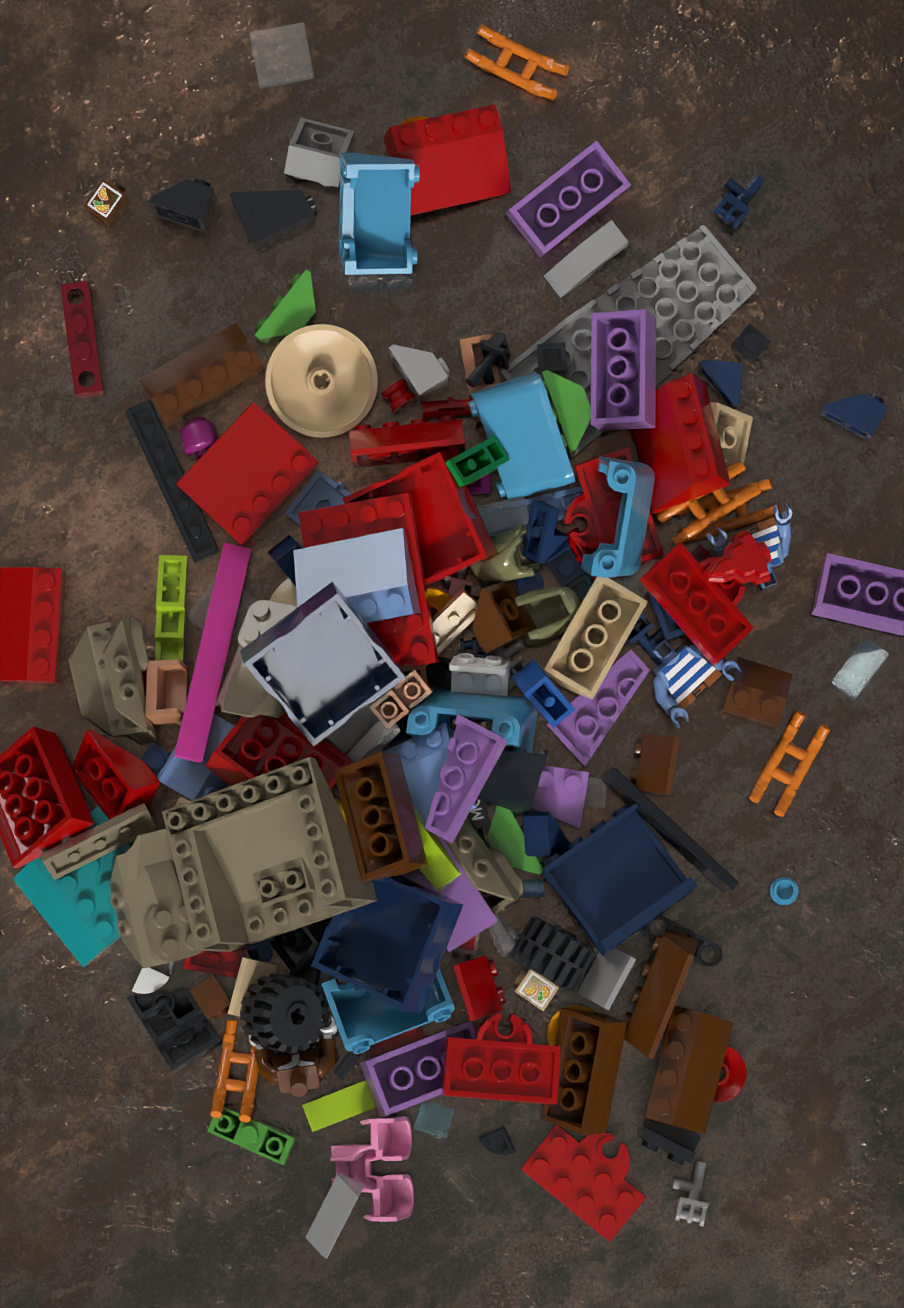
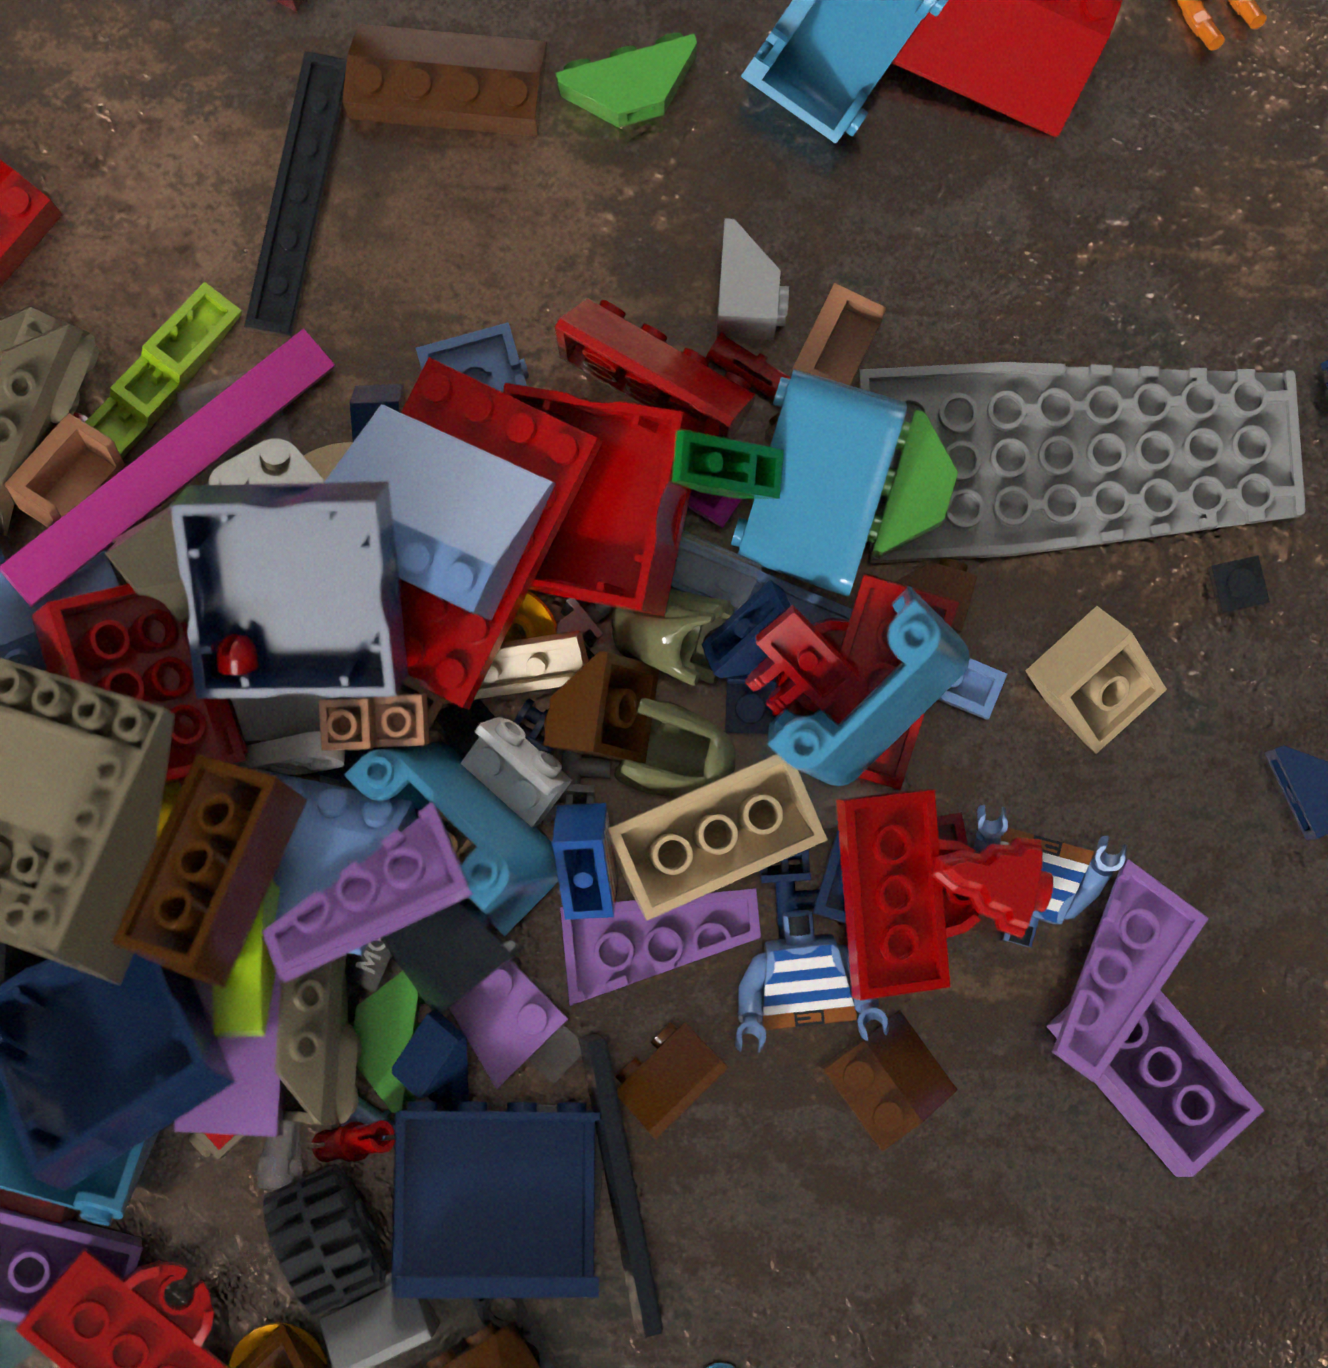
camera: 35 degrees right, 0 degrees up
red slope [175,402,319,545] -> none
magenta head [180,417,218,460] -> none
tan dish [264,324,378,438] -> none
red wheel [381,379,417,413] -> none
red slope [453,955,506,1021] -> none
black arm [466,332,511,388] -> none
medium lavender brick [506,141,631,258] -> none
brick [513,969,559,1011] -> none
blue tile [516,571,544,596] -> none
black plate [537,342,568,374] -> none
light grey slope [543,220,628,299] -> none
black tile [565,573,593,601] -> none
medium lavender brick [591,309,656,431] -> none
red slope [632,373,731,514] -> none
orange piece [656,461,761,544] -> none
orange piece [677,478,782,543] -> none
dark blue slope [697,360,743,409] -> none
orange piece [749,710,831,817] -> none
clear light blue slope [831,638,889,700] -> none
none -> red hinge [216,634,259,675]
none -> red pin [312,1120,395,1162]
none -> red hinge [745,605,860,712]
none -> medium lavender wing [1052,859,1209,1082]

